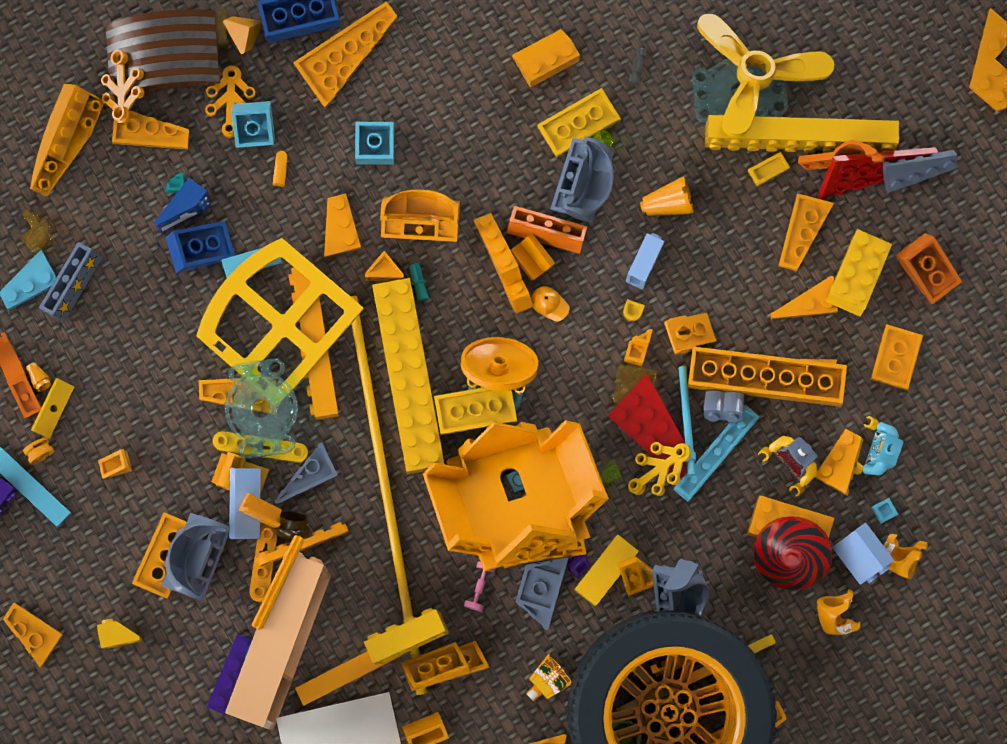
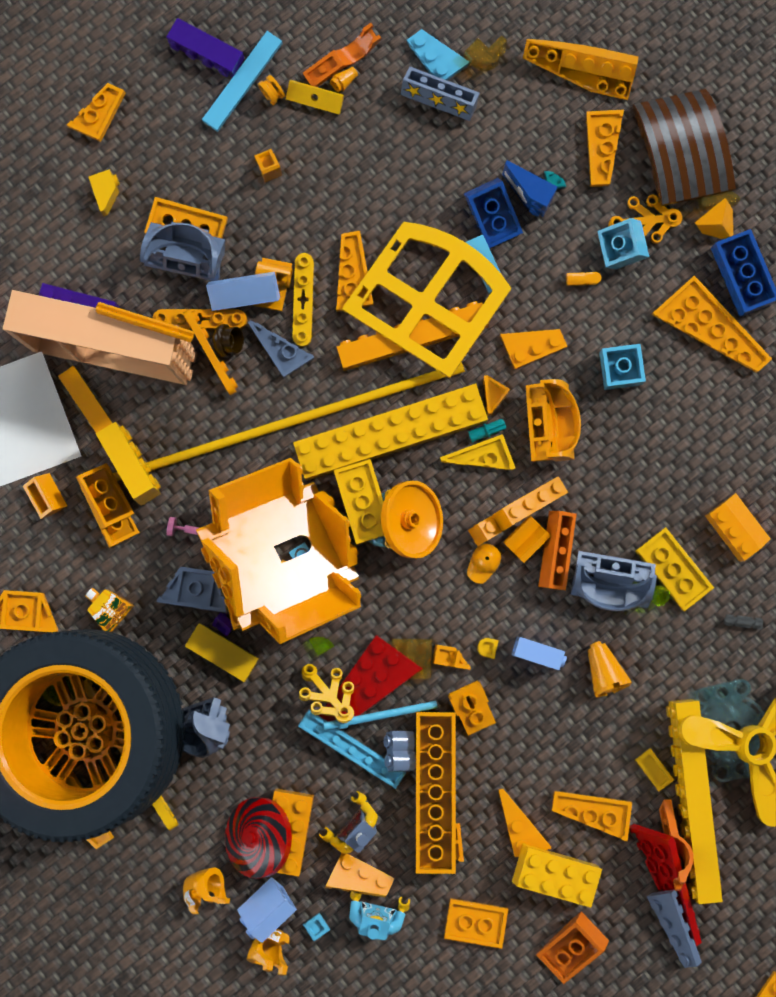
camera: 90 degrees right, 5 degrees up
light orange plant [101,50,144,123] -> none
clear light blue piece [225,359,297,459] -> none
light orange panel [238,493,282,528] -> none
light orange wing [618,556,654,596] -> none
none -> yellow wing [440,434,516,470]

